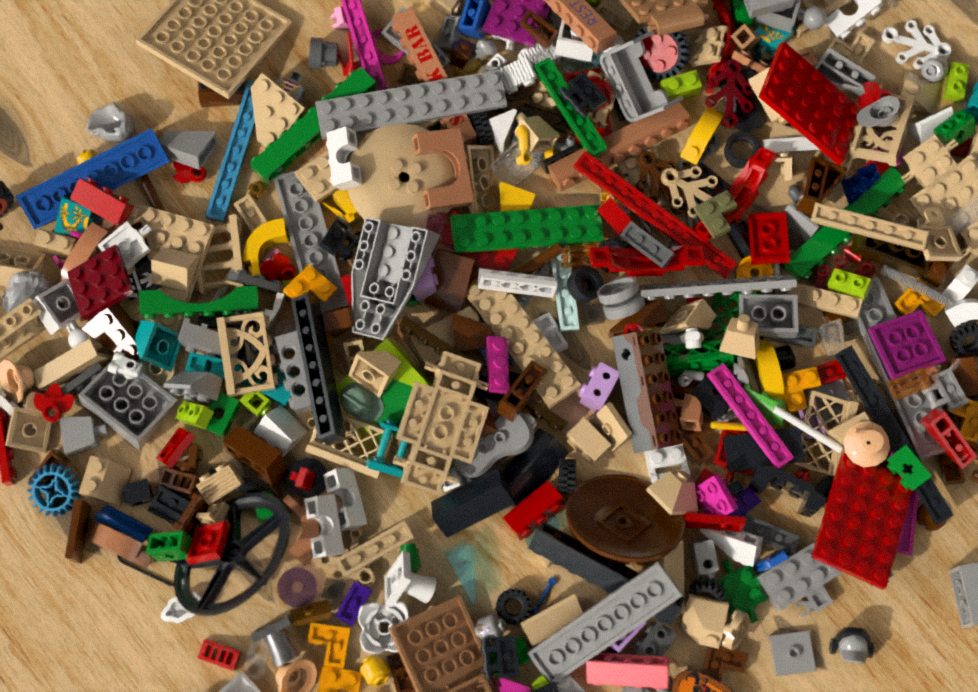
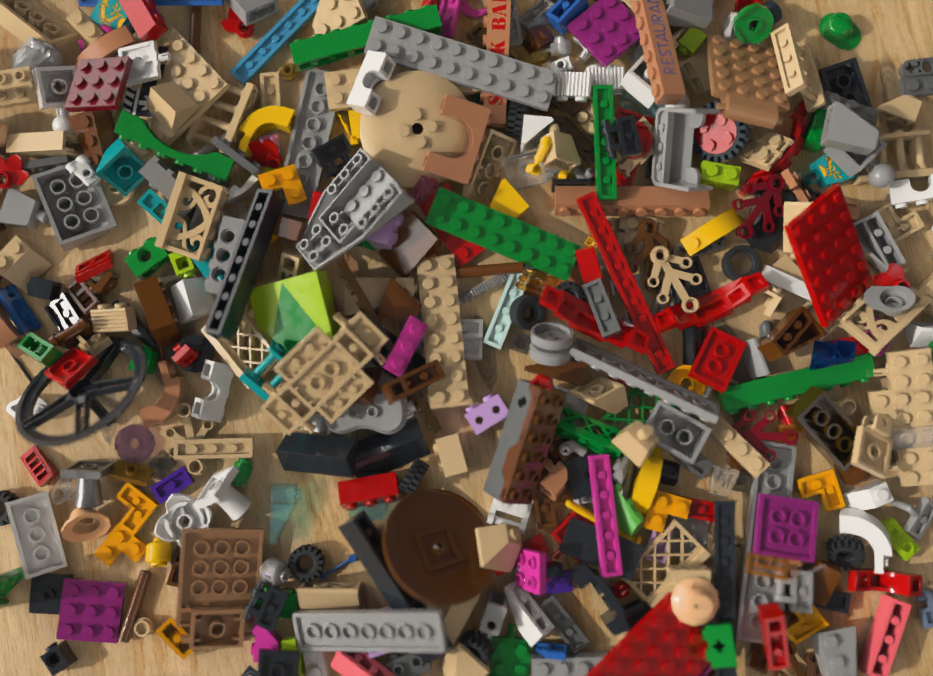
camera: 35 degrees right, 10 degrees up
light grey slope [163,371,223,403] -> none
lime piece [175,401,214,429] -> none
white arch [304,494,344,559] -> none
sand green piece [340,383,384,422] -> none
tan slope [348,351,401,398] -> none
white fence [478,268,557,298] -> none
reddish brown slope [519,9,559,49] -> none
tan plate [590,402,632,452] -> none
white plate [681,328,704,349] -> none
red tile [684,512,745,532] -> none
olive plate [694,190,737,239] -> none
medium nougat brick [731,24,761,52] -> none
white bar [772,405,843,453] -> none
tan tile [810,202,929,251] -> none
lime piece [827,268,872,301] -> none
light grey piece [880,265,951,307] -> none

